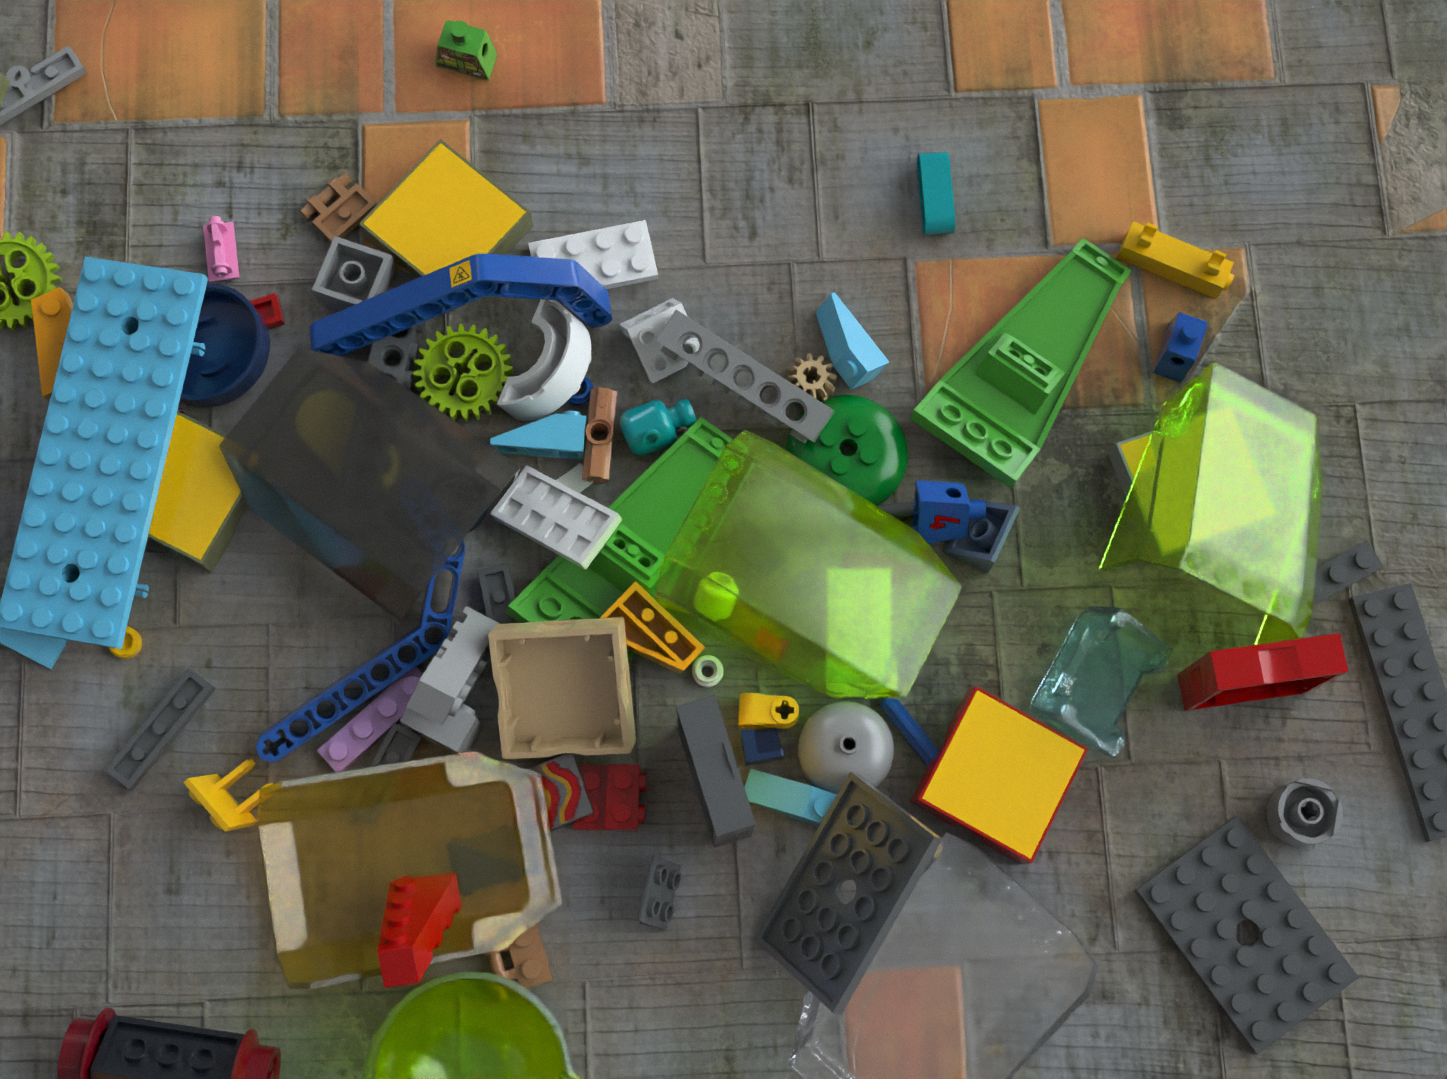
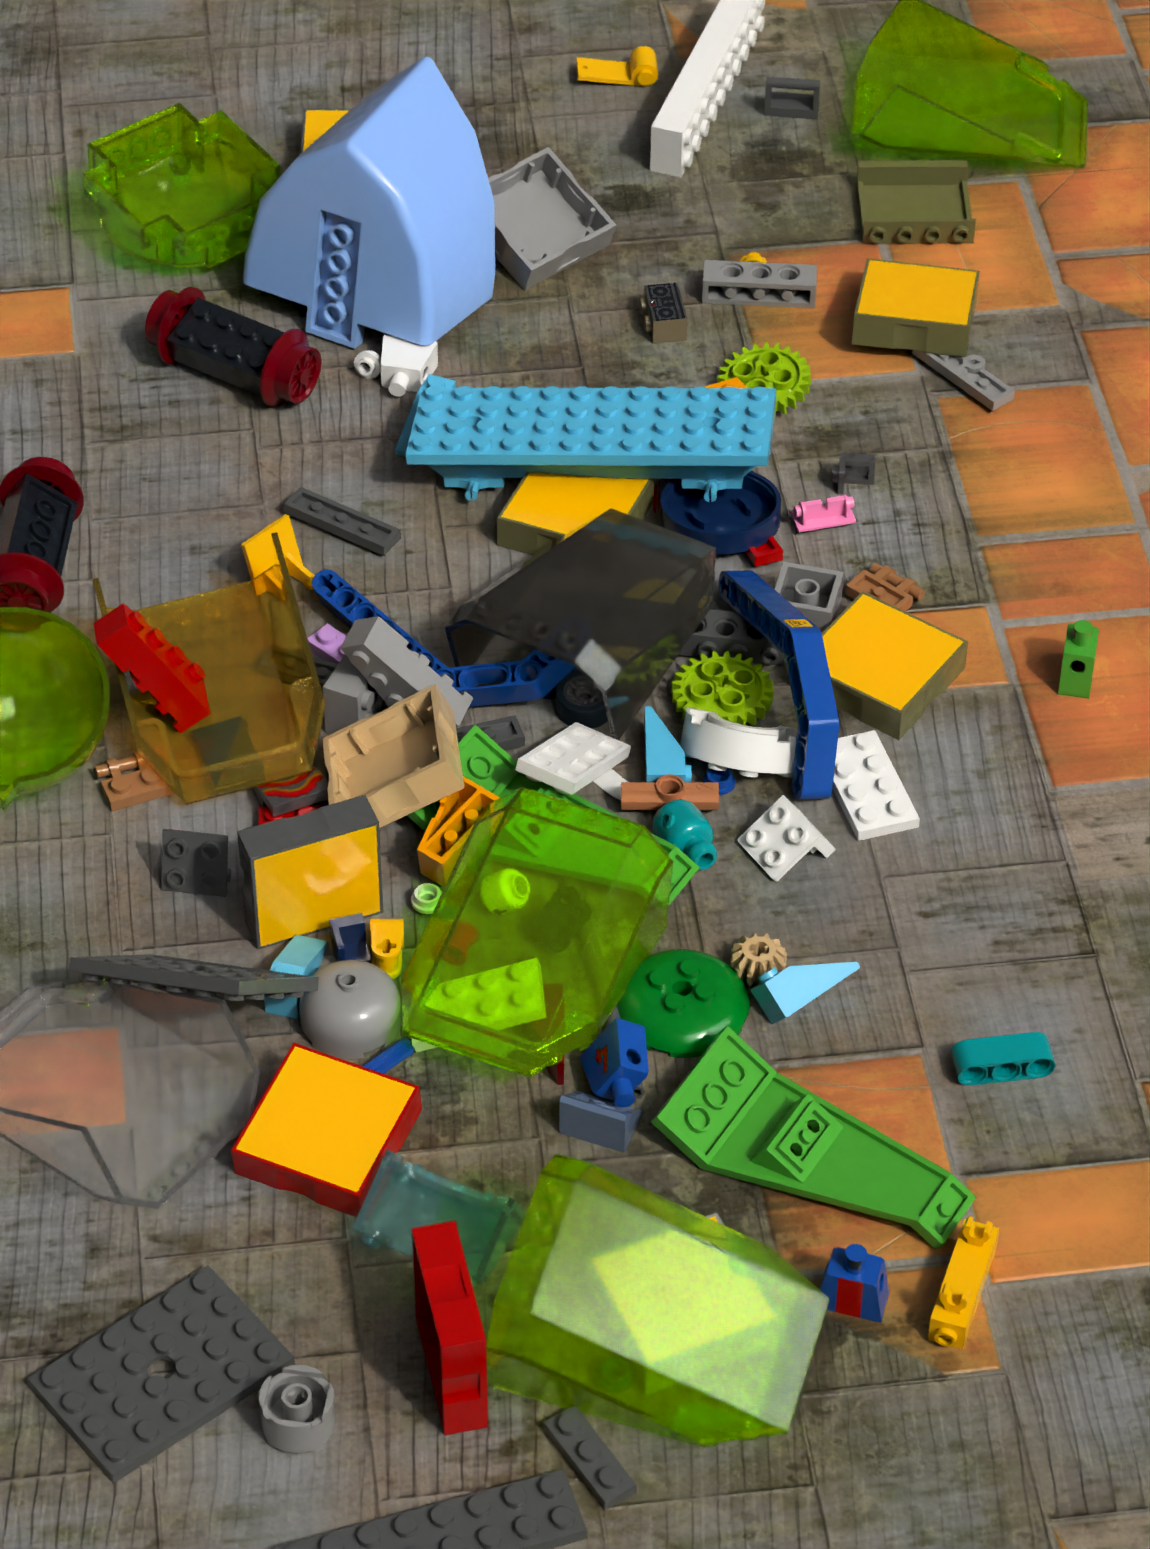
camera: 90 degrees right, 30 degrees down
yellow tile [108,626,142,659] -> none
light grey brick [656,310,835,444] -> none
none -> flat silver bracket [832,453,876,494]

